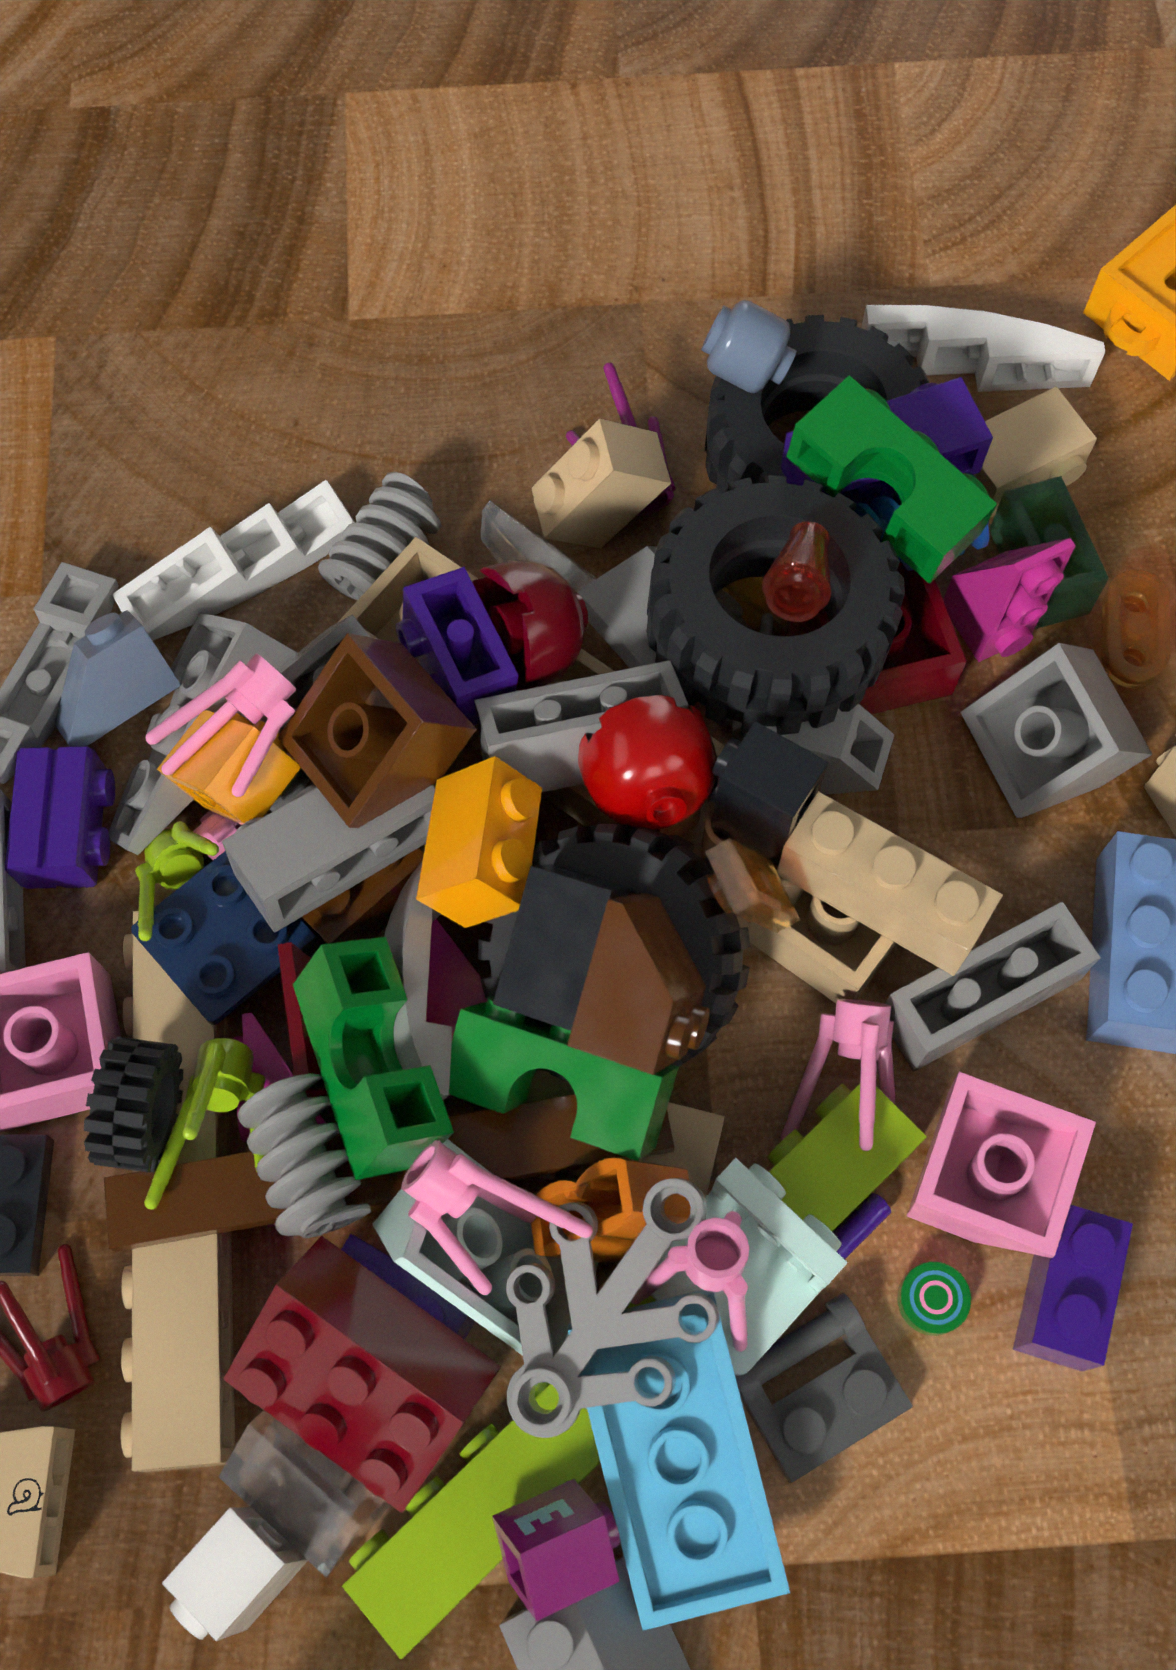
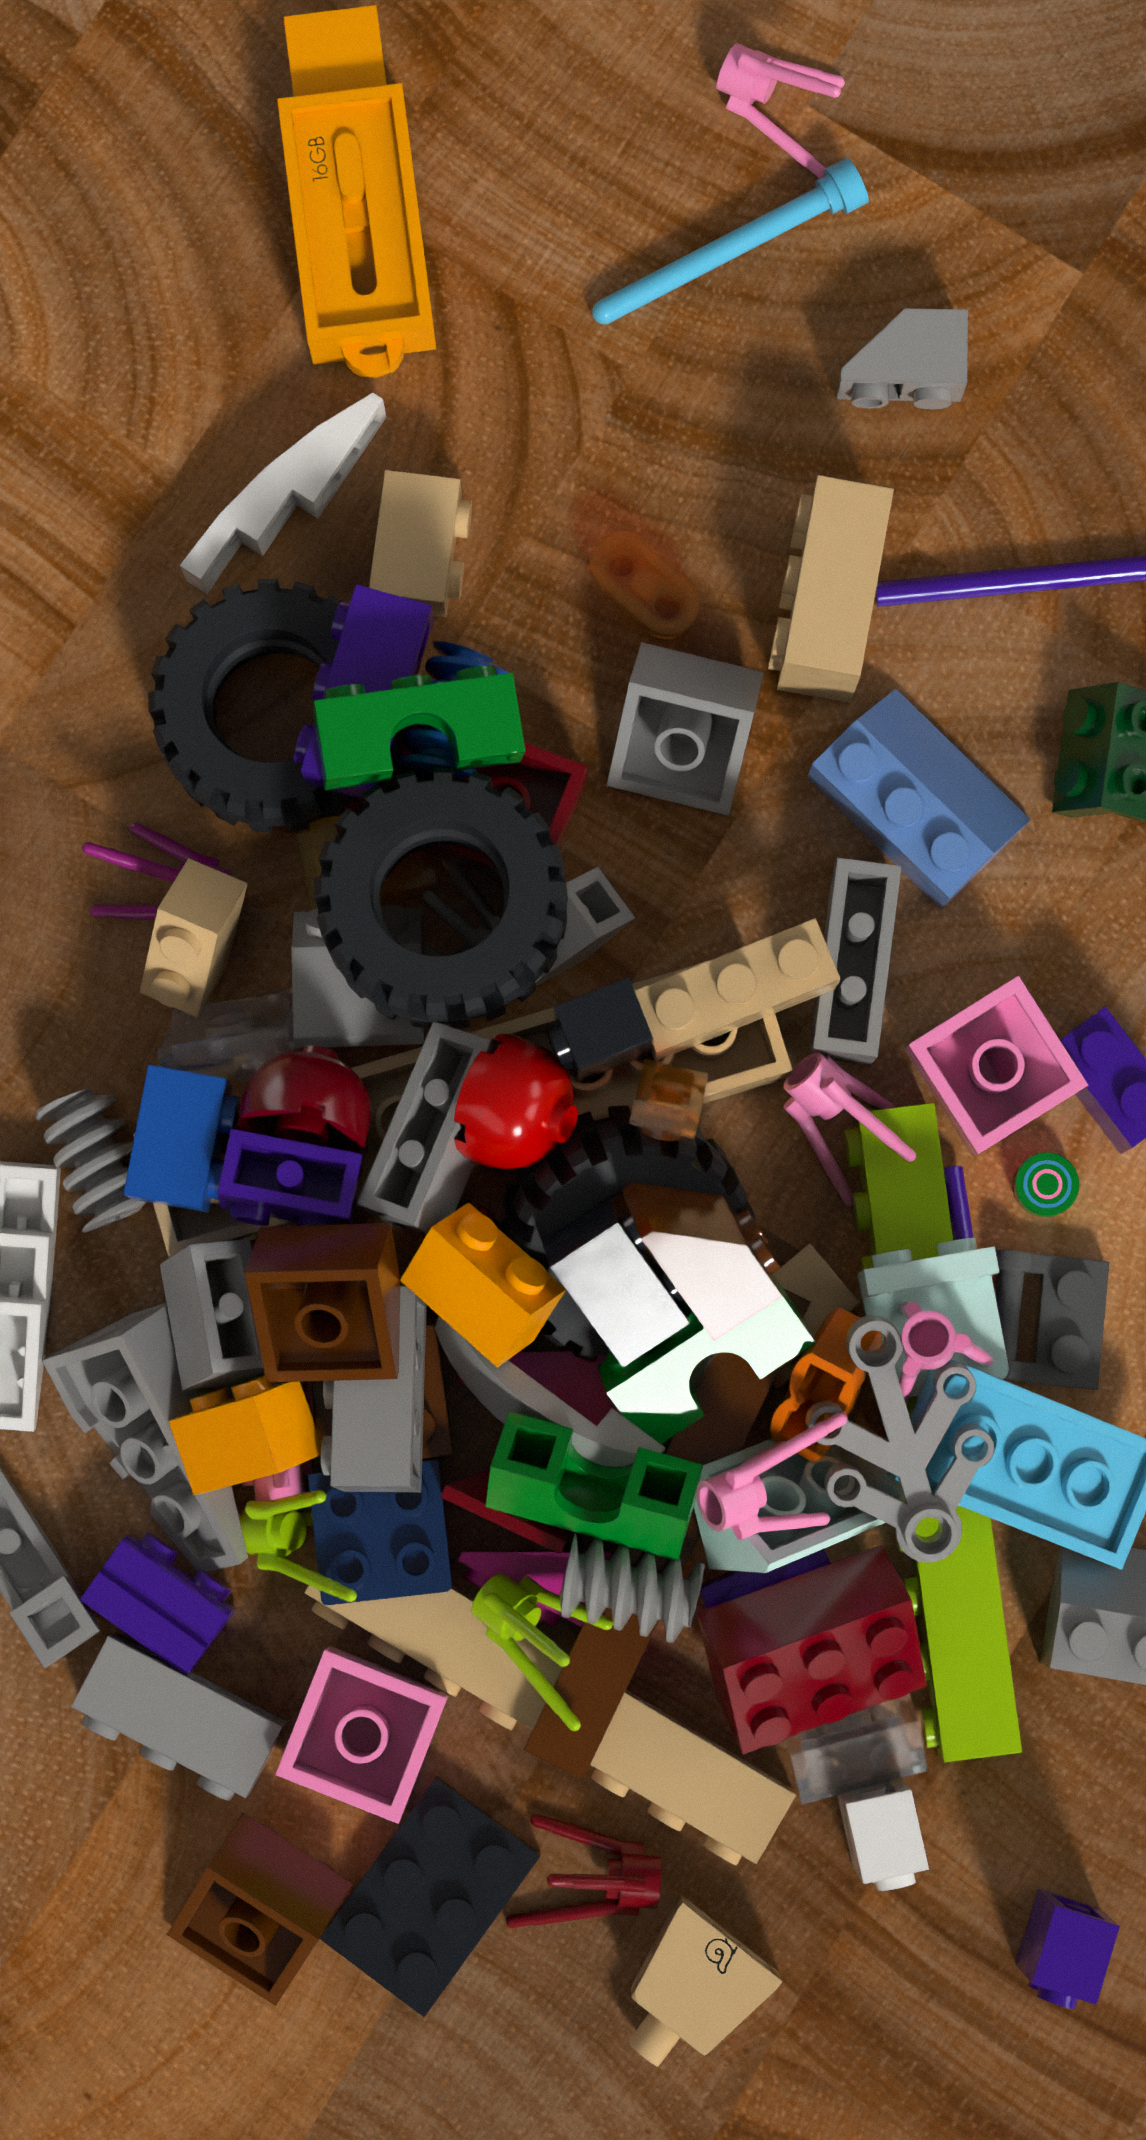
camera: 55 degrees left, 15 degrees up
sand blue slope [55,610,181,747] -> none
black tyre [84,1036,184,1173] -> none
bright pink plant [145,653,297,797] -> none
magenta brick [492,1479,620,1621] -> none
sand blue head [701,300,797,393] -> none
clear red cone [762,522,831,622] -> none
dark pink slope [943,538,1076,662] -> none
clear green brick [989,476,1109,630] -> none
none -> blue brick [123,1065,240,1213]

